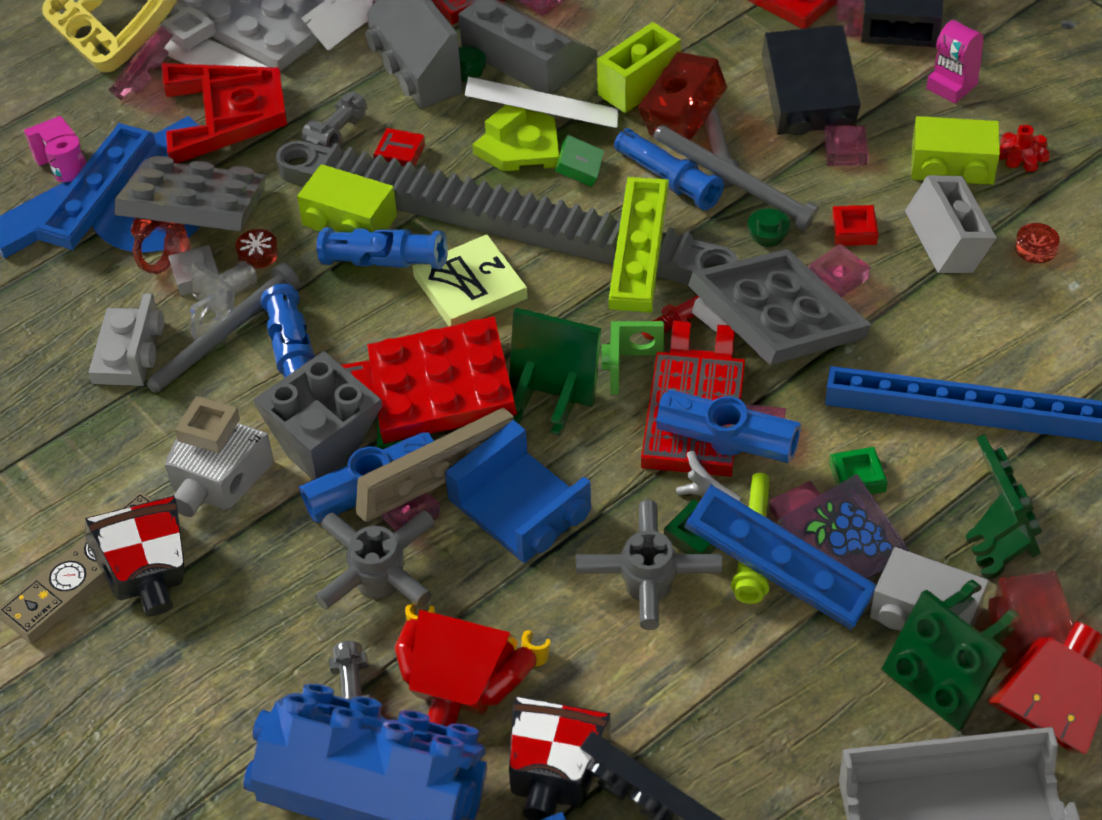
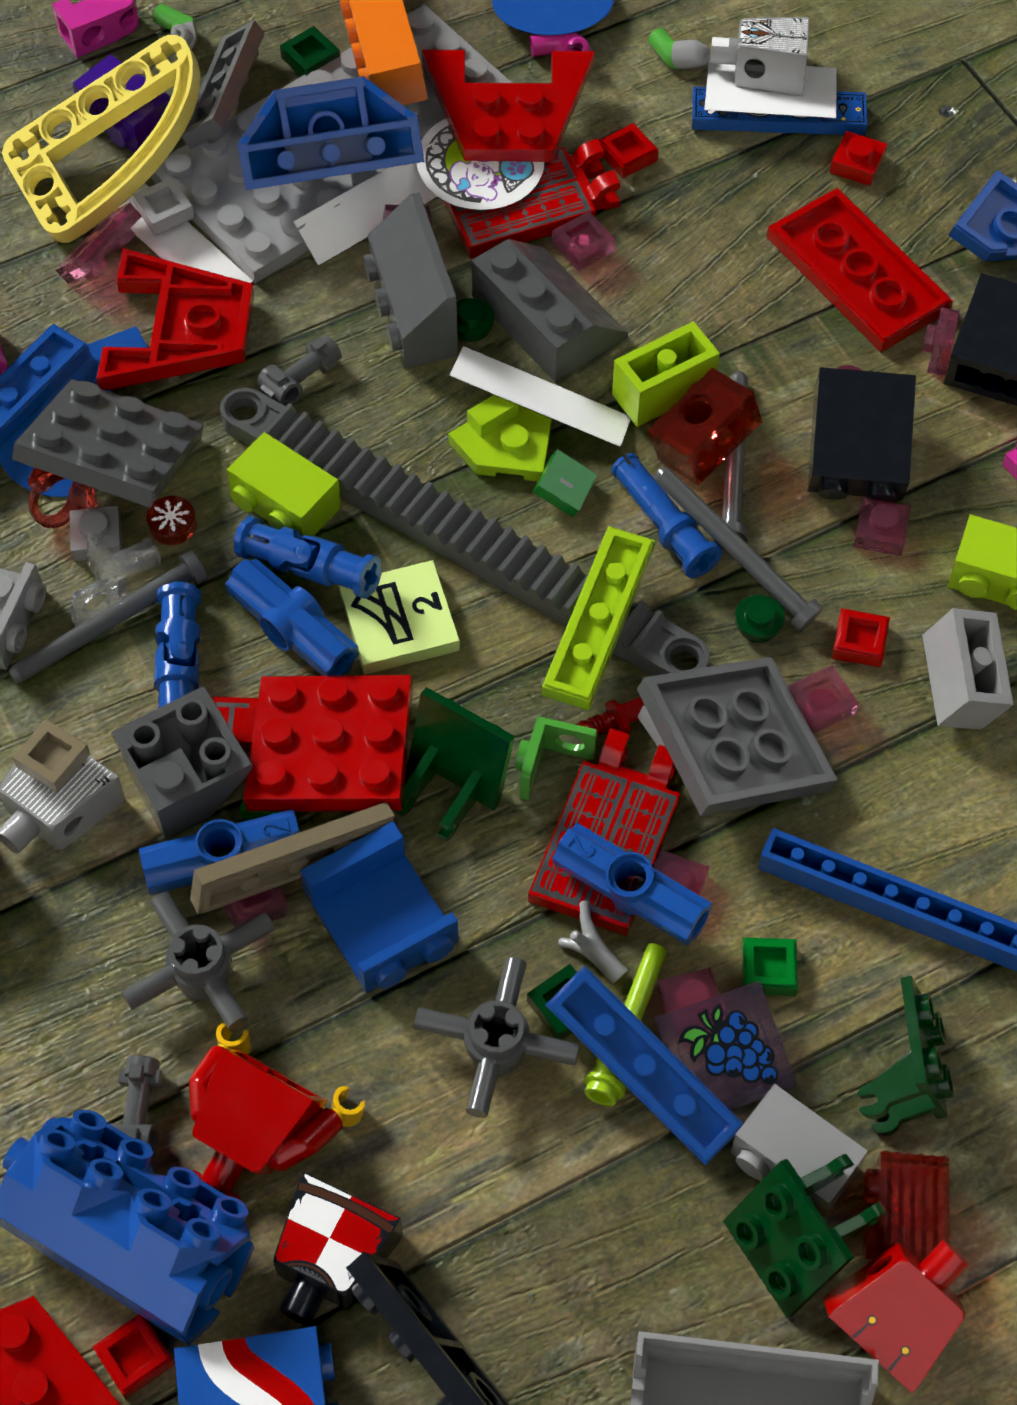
camera: 10 degrees right, 10 degrees up
red tile [373,128,425,167] -> none
none -> blue piece [225,558,359,676]

